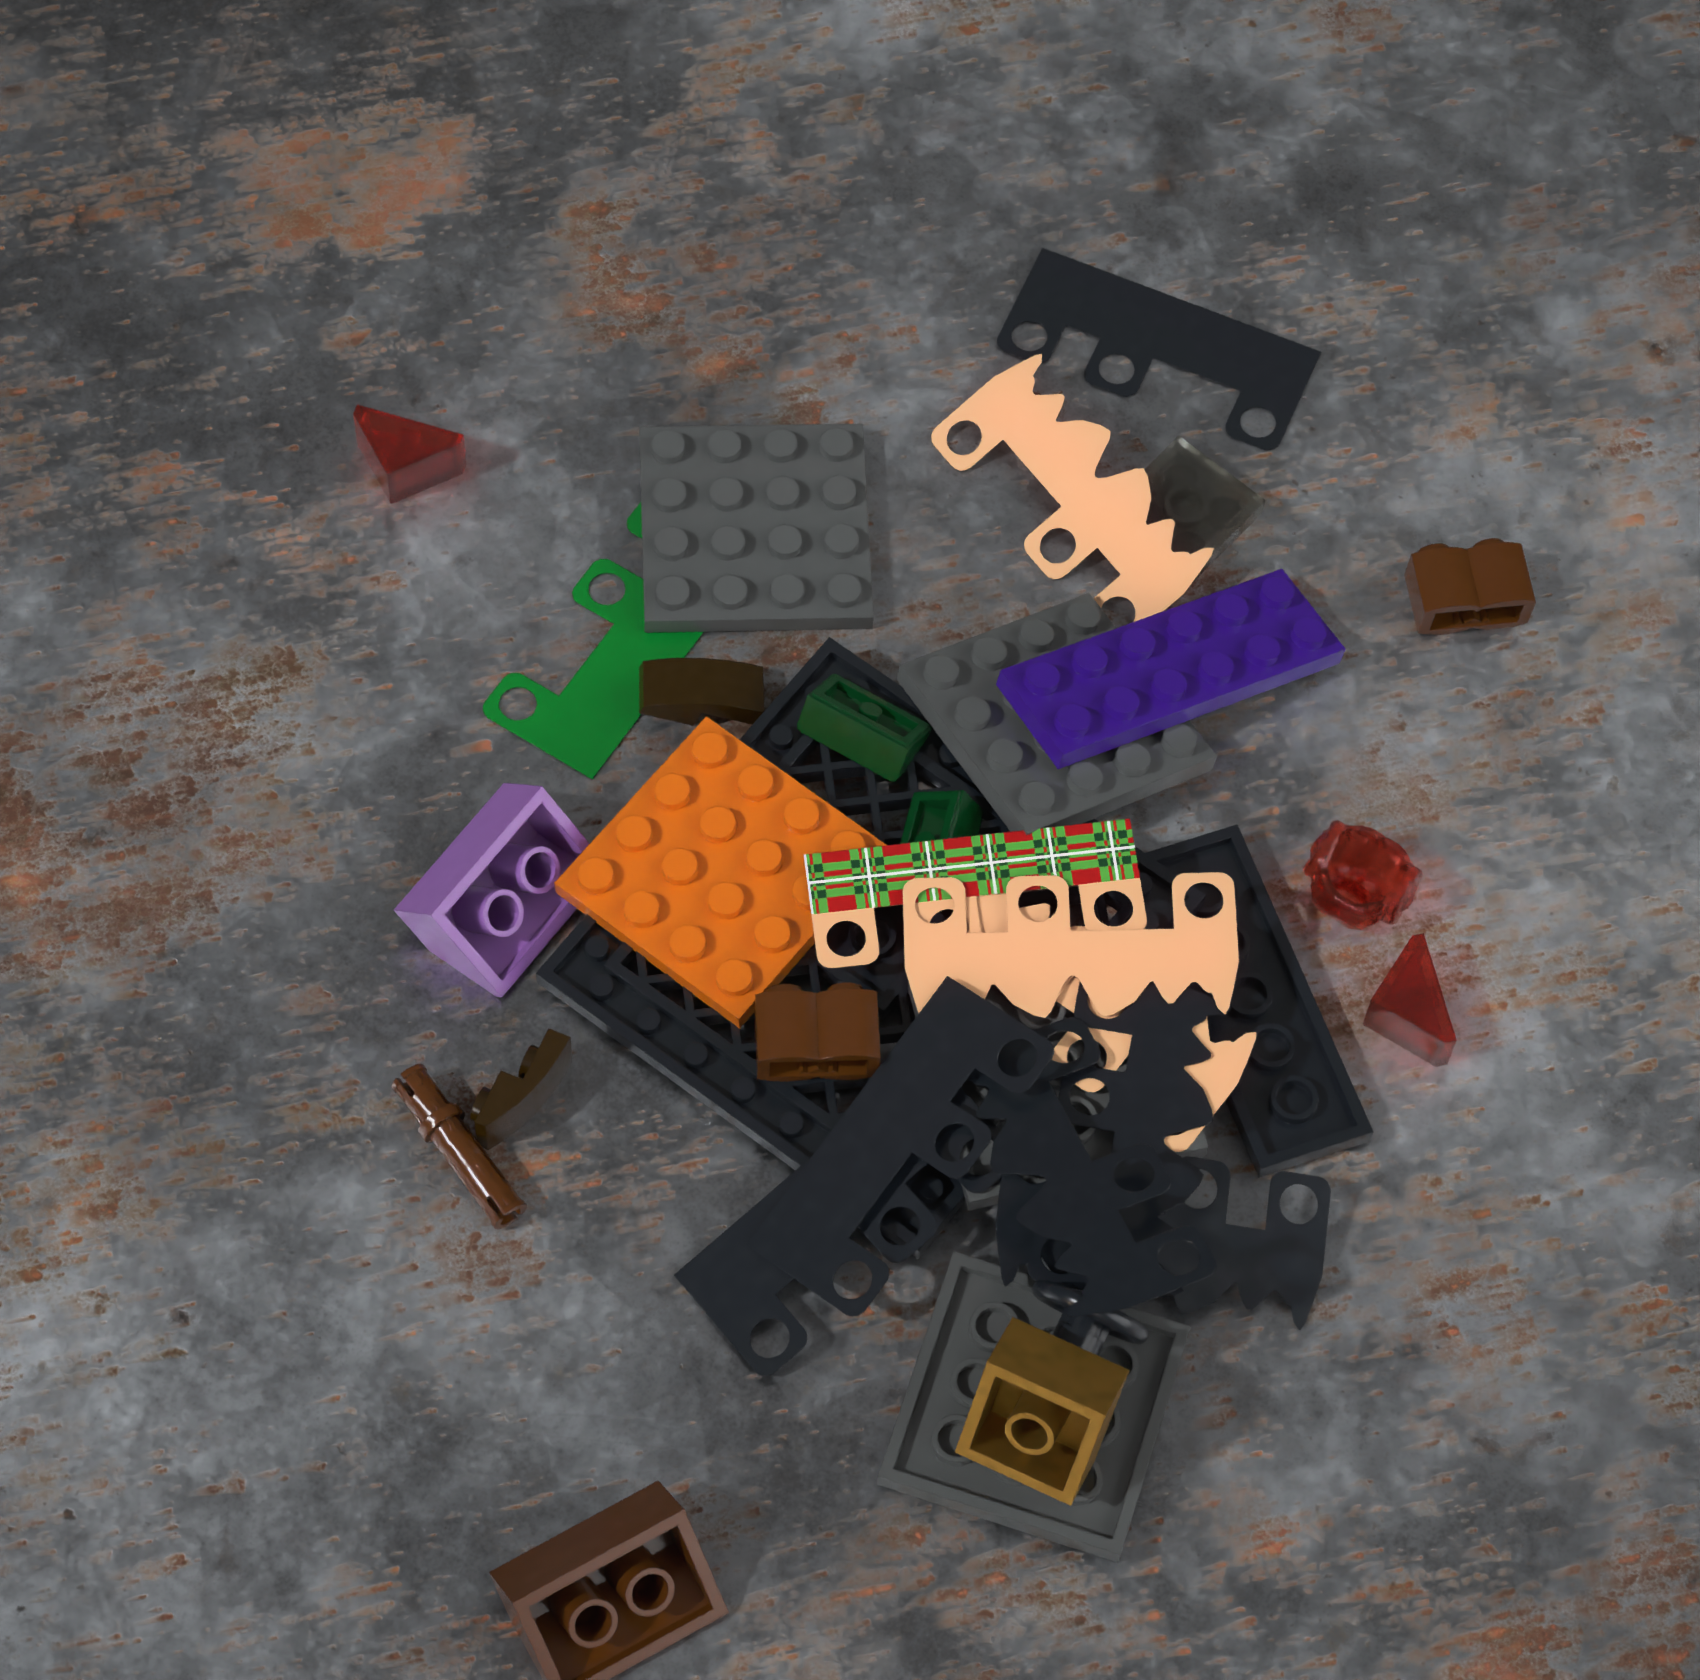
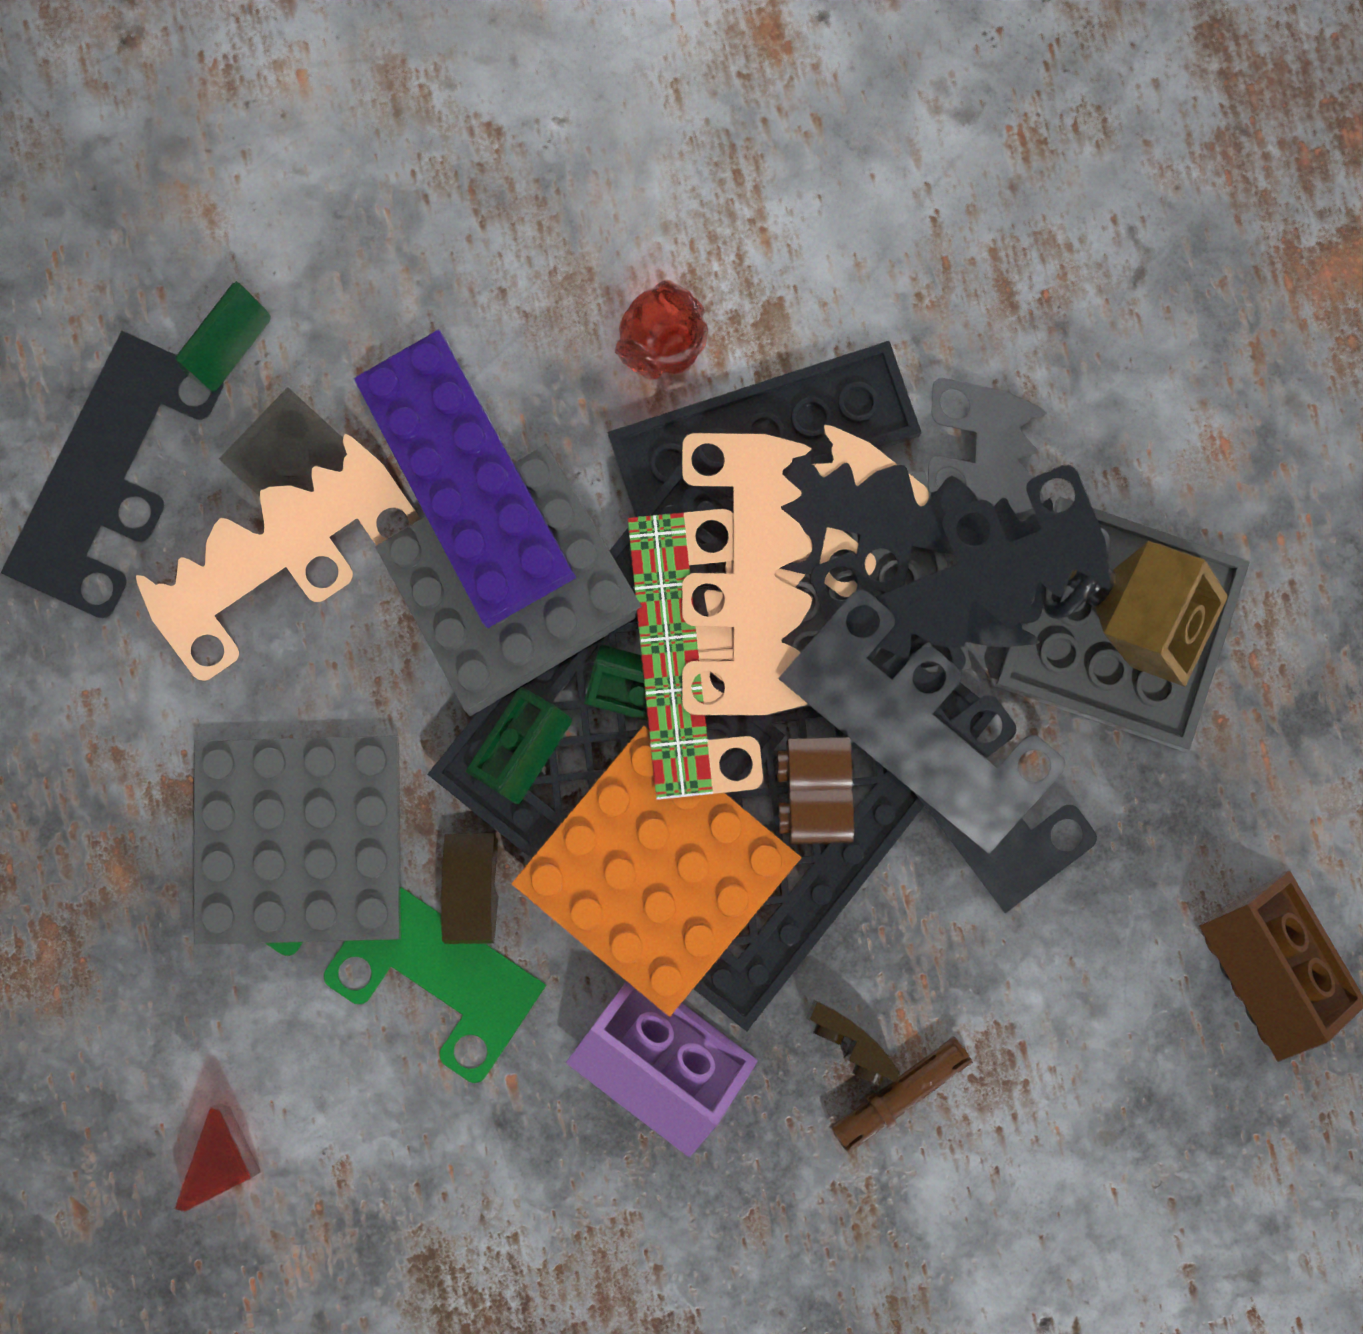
camera: 90 degrees left, 20 degrees up
clear red slope [1363,933,1457,1067] -> none
reddish brown brick [1404,538,1536,635] -> none
none -> dark green slope [175,281,271,392]

